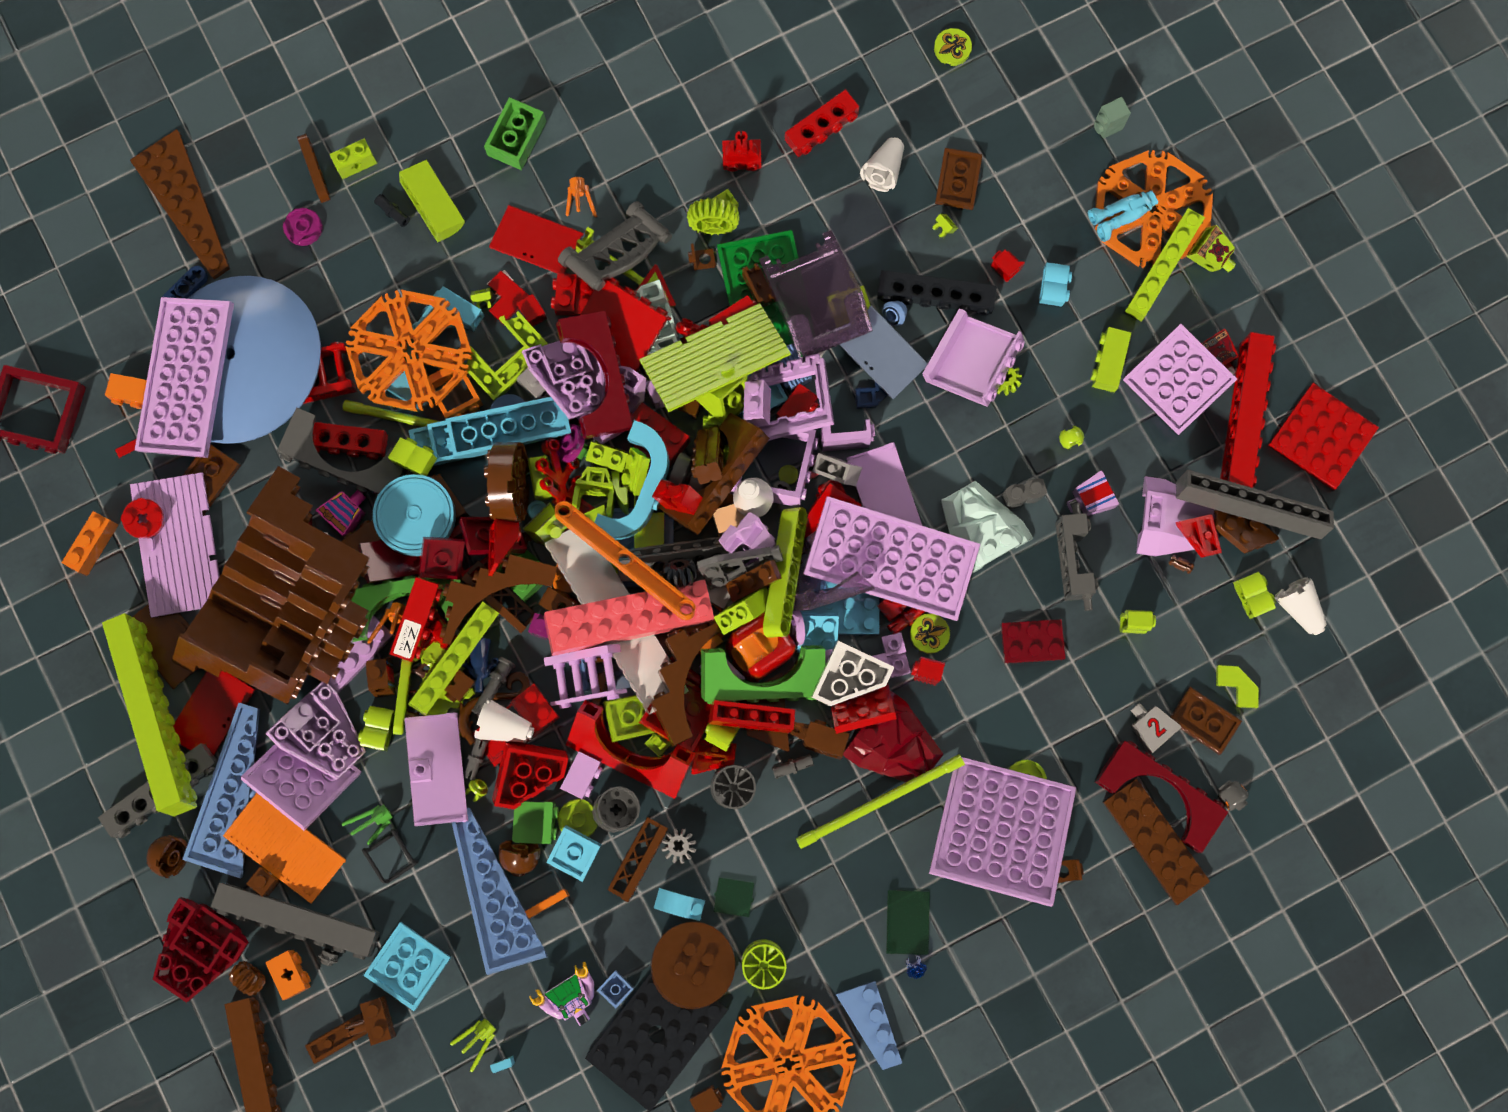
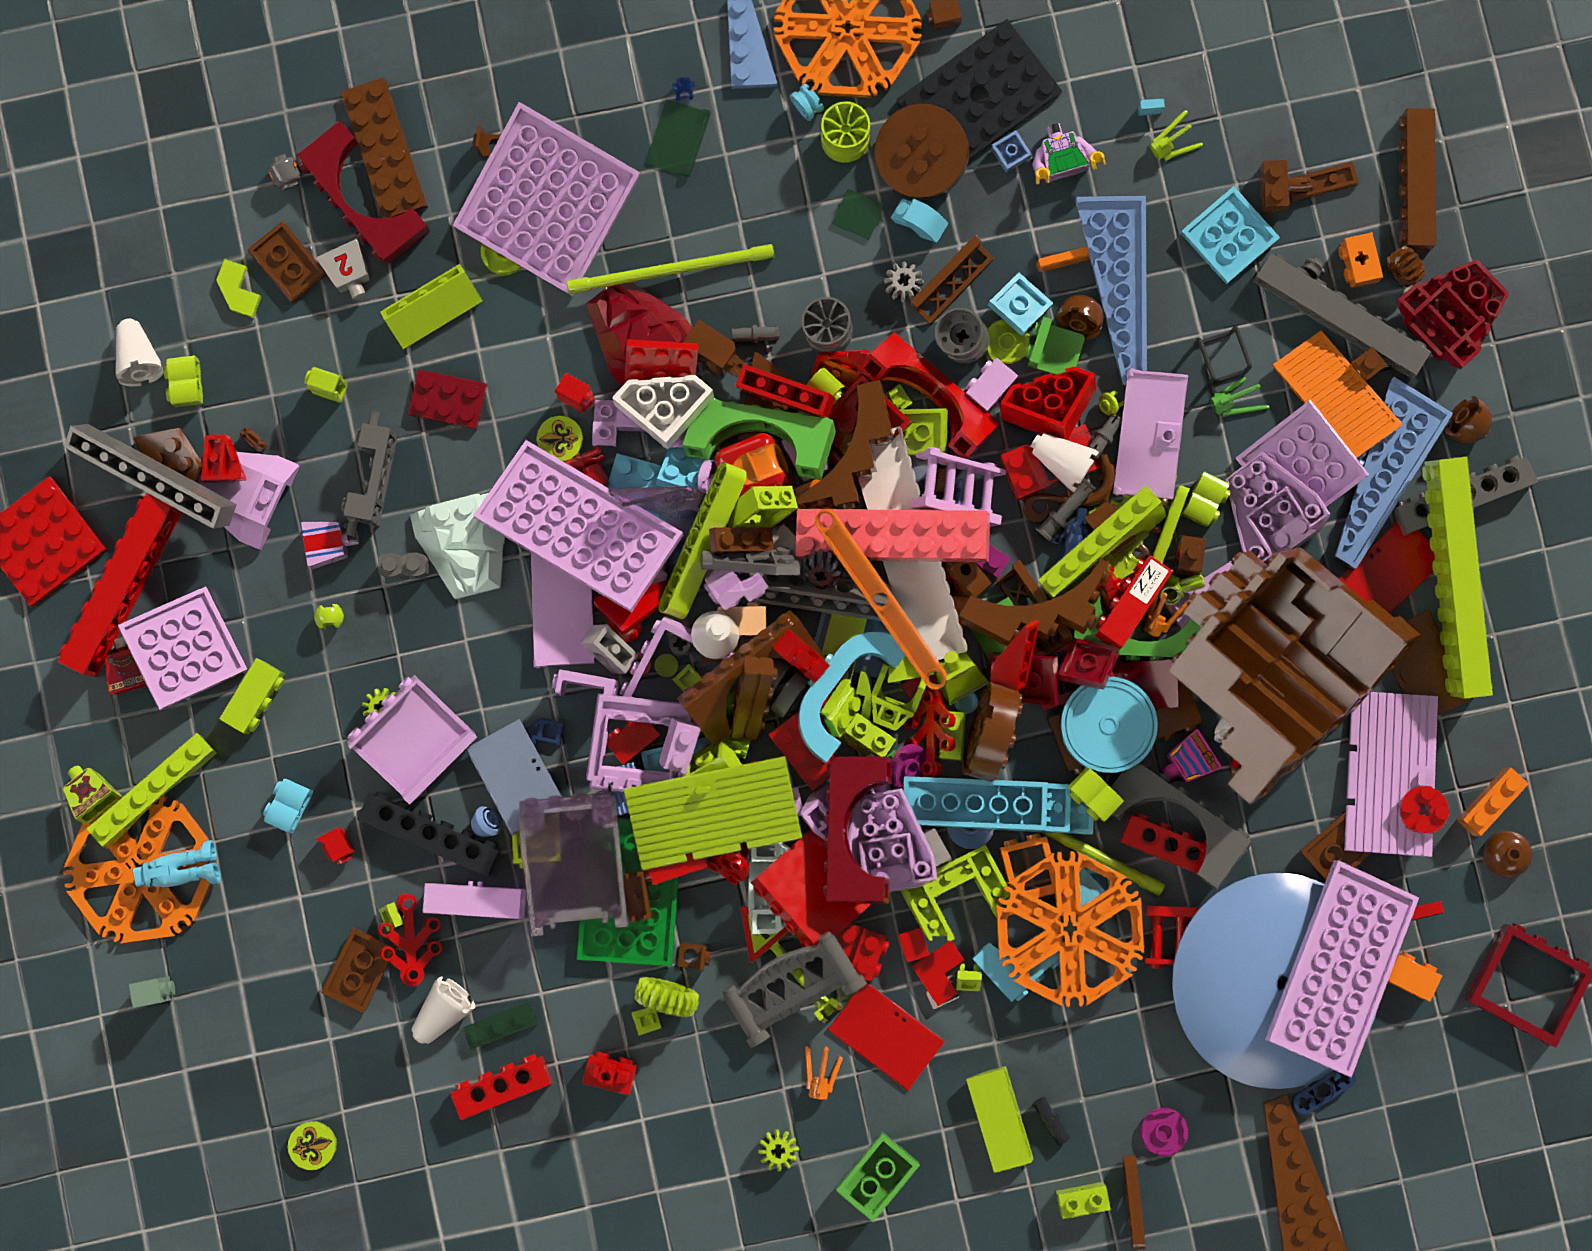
camera: 160 degrees left, 5 degrees up
none -> red plant [378,893,442,986]
none -> lime brick [380,264,482,349]
none -> lavender brick [423,881,527,919]
none -> clear green plate [462,1001,538,1050]
none -> lime tile [672,664,702,691]
none -> lime gear [758,1129,799,1171]
none -> medium azure wheel [790,84,824,121]
none -> lime axle [1159,574,1205,605]
none -> reddish brown cylinder [1482,831,1533,878]

